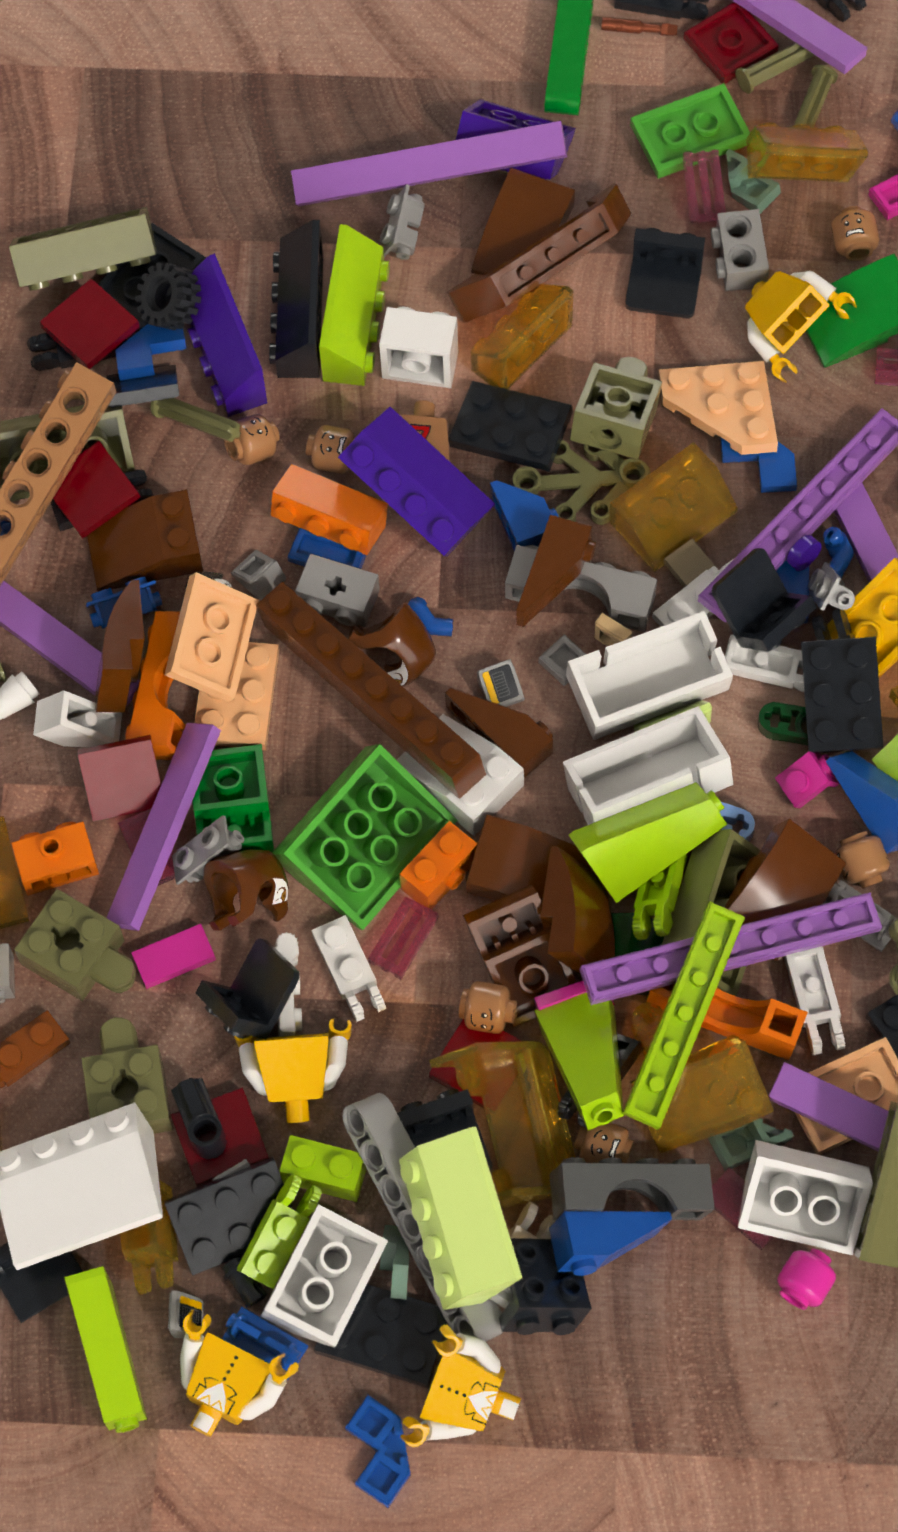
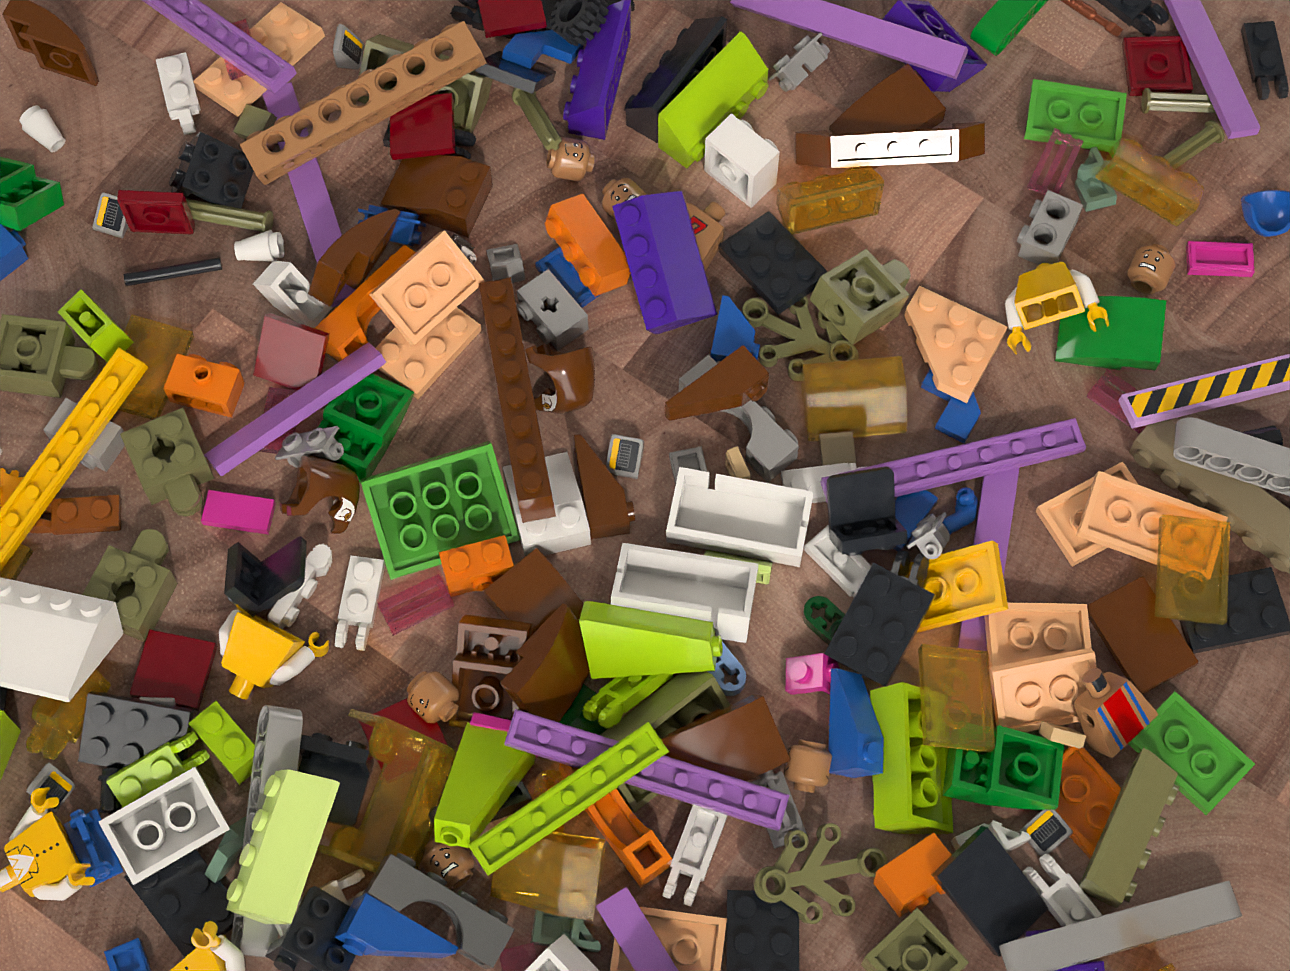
camera: 30 degrees right, 0 degrees up
black piece [171,1078,227,1159] -> none
blue arm [408,597,453,637] -> none
black bracket [625,228,705,319] -> none
dark purple tile [787,535,822,571] -> none

